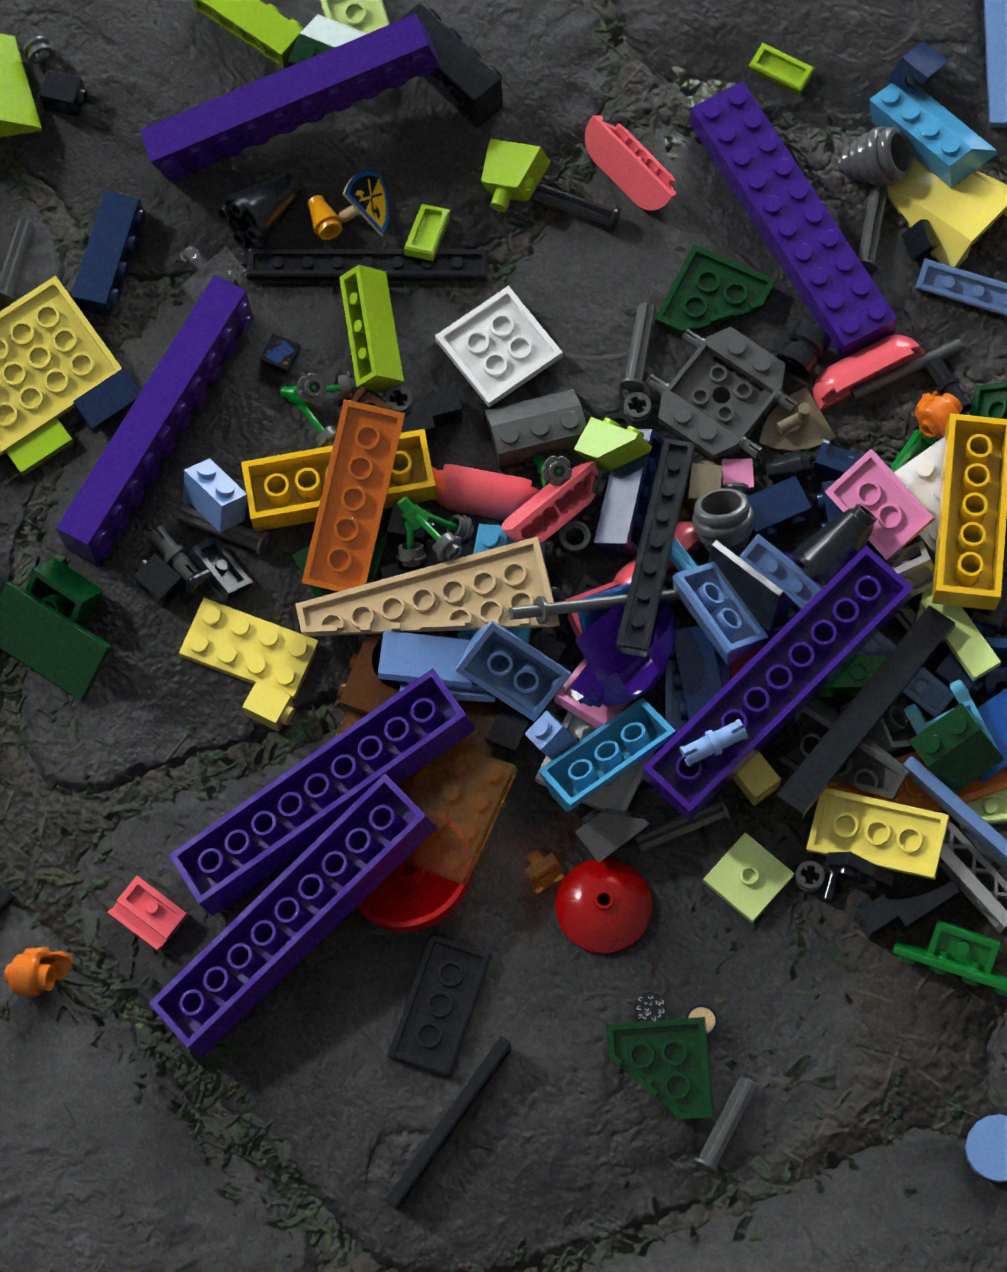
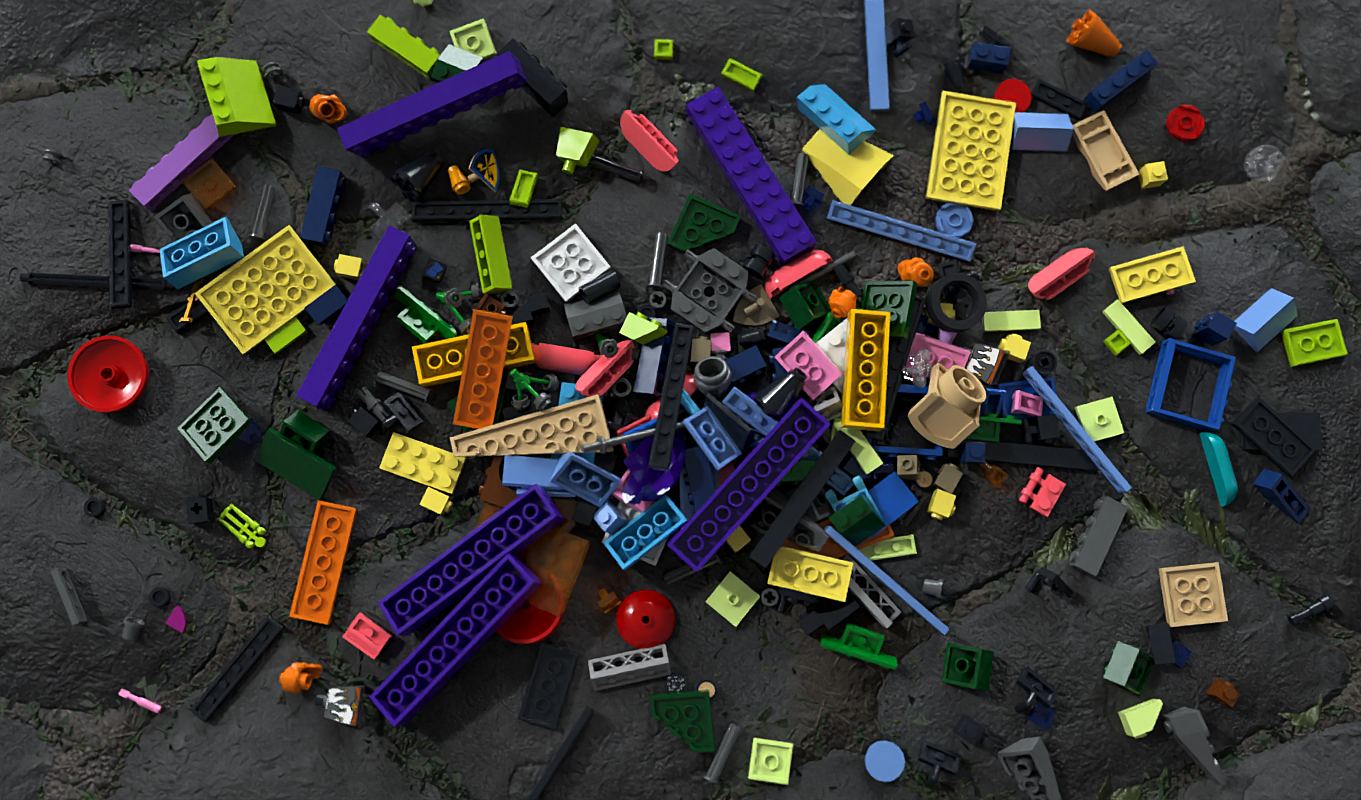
camera: 15 degrees left, 10 degrees up
medium blue brick [183,458,247,533] -> none
dark grey slope [576,808,654,862] -> none
light blue pin [680,719,748,766] -> none
dark grey piece [838,126,911,186] -> none
dark blue hinge [886,41,948,93] -> none
black tile [901,219,938,262] -> none
none -> orange plate [289,500,358,625]
none -> orange head [310,94,347,124]
none -> torso [315,685,365,726]
none -> light yellow brick [334,254,366,281]
none -> green bracket [395,285,457,343]
none -> black pin [579,270,621,304]
none -> light grey fence [588,644,671,691]
none -> lime tile [654,39,673,60]
none -> yellowish green plate [748,737,793,785]
none -> dark green slope [779,280,831,330]
none -> clear blue tile [803,185,825,210]

